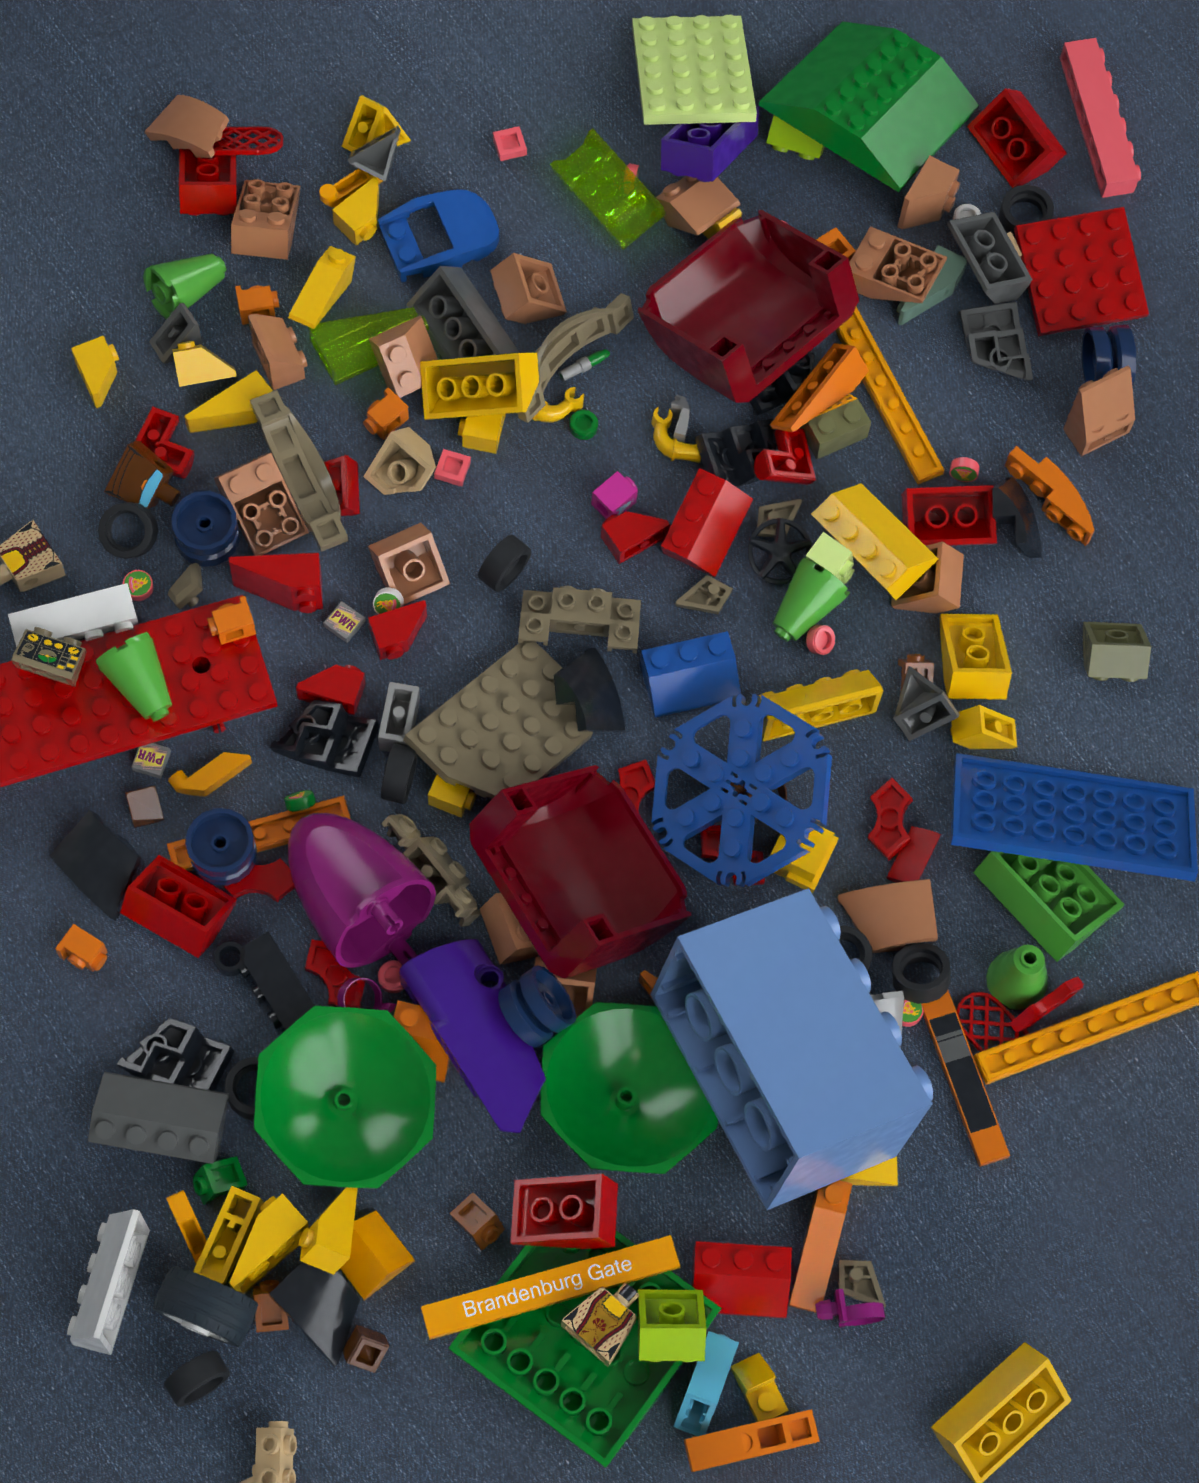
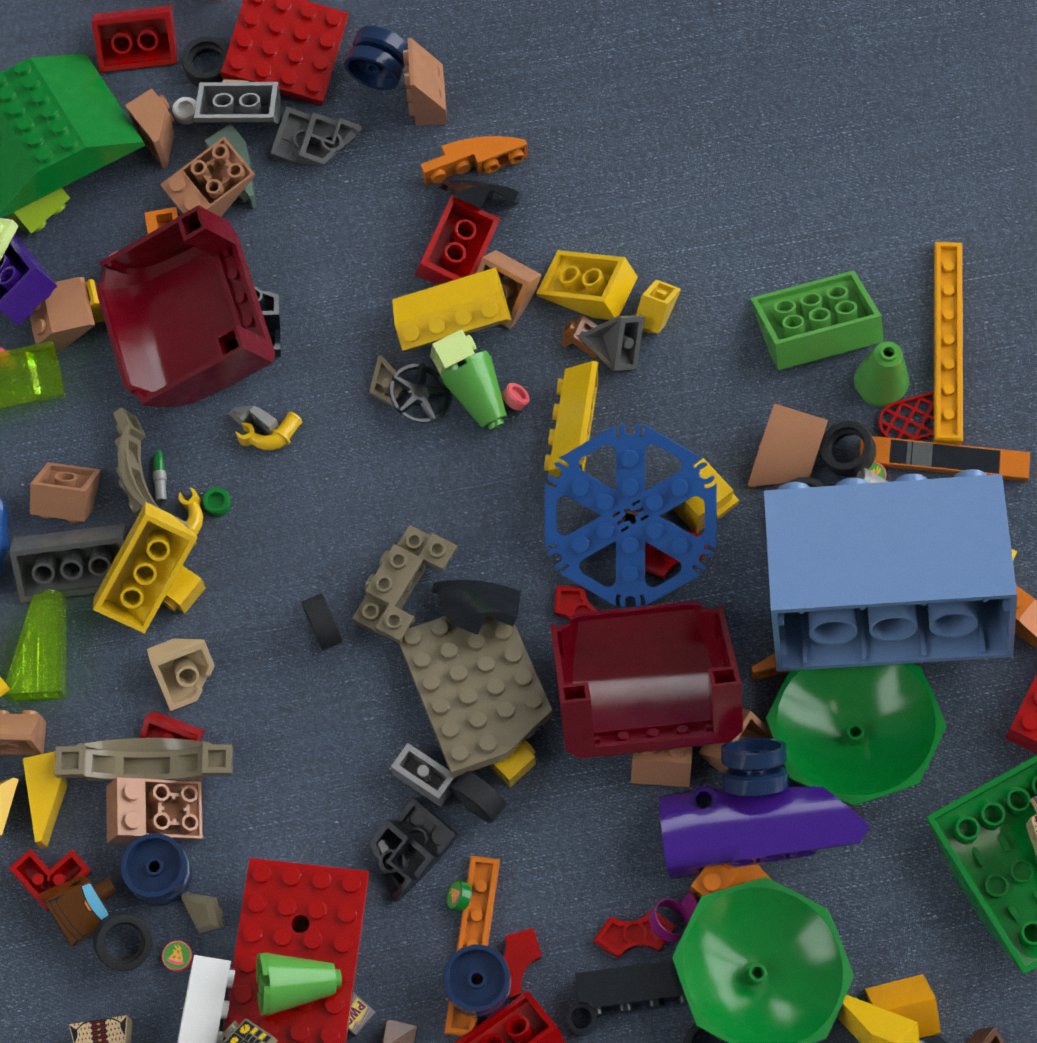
camera: 55 degrees left, 0 degrees up
light orange piece [168,752,252,797] -> none
orange brick [207,596,256,645] -> none
red slope [229,553,323,613] -> none
magenta windscreen [288,813,436,968] -> none
red slope [296,665,366,716] -> none
tile [323,601,365,643] -> none
orange brick [363,387,409,440] -> none
nougat slope [368,523,450,604] -> none
red slope [368,600,427,660] -> none
nougat slope [369,316,438,398] -> none
tile [373,587,404,614] -> none
coral tile [378,960,404,993] -> none
dark tan bracket [382,814,481,927] -> none
light orange tile [421,1235,680,1340] -> none
coral plate [434,449,471,487] -> none
dark orange bracket [449,1193,505,1250] -> none
red slope [510,1174,618,1249] -> none
dark pink brick [591,471,638,519] -> none
red slope [601,511,670,564] -> none
blue slope [640,631,741,718] -> none
red slope [661,468,753,577] -> none
dark tan piece [675,575,733,614] -> none
black slope [695,419,777,487] -> none
red brick [754,428,816,485] -> none
orange slope [770,343,869,432] -> none
olive slope [800,394,871,459] -> none
light orange tile [835,307,945,485] -> none
red tile [867,778,913,861] -> none
red slope [886,826,941,883] -> none
tile [949,457,980,482] -> none
blue plate [951,753,1198,882] -> none
red tile [1009,976,1084,1032] -> none
olive slope [1082,622,1152,682] -> none

